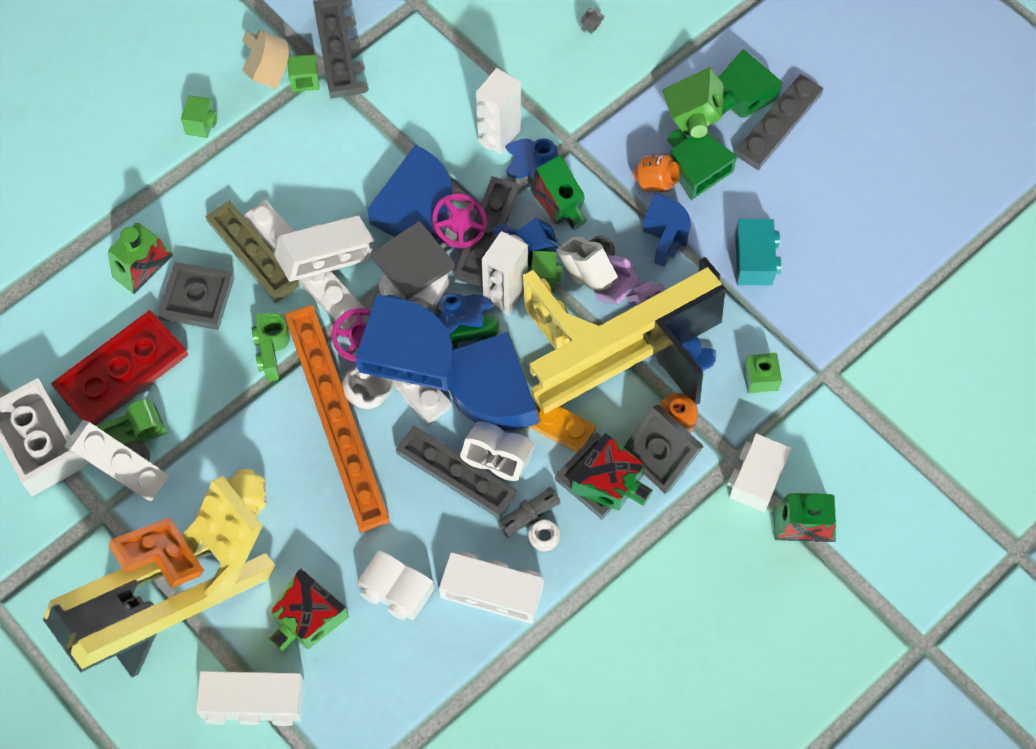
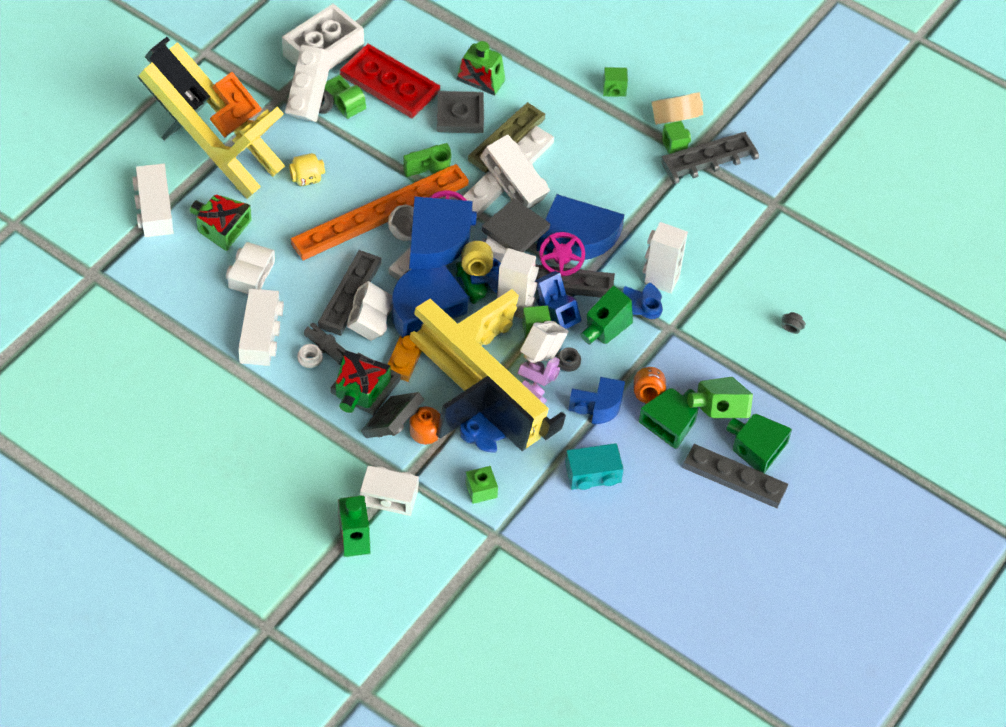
camera: 75 degrees right, 10 degrees down
none -> light yellow head [461,241,493,276]

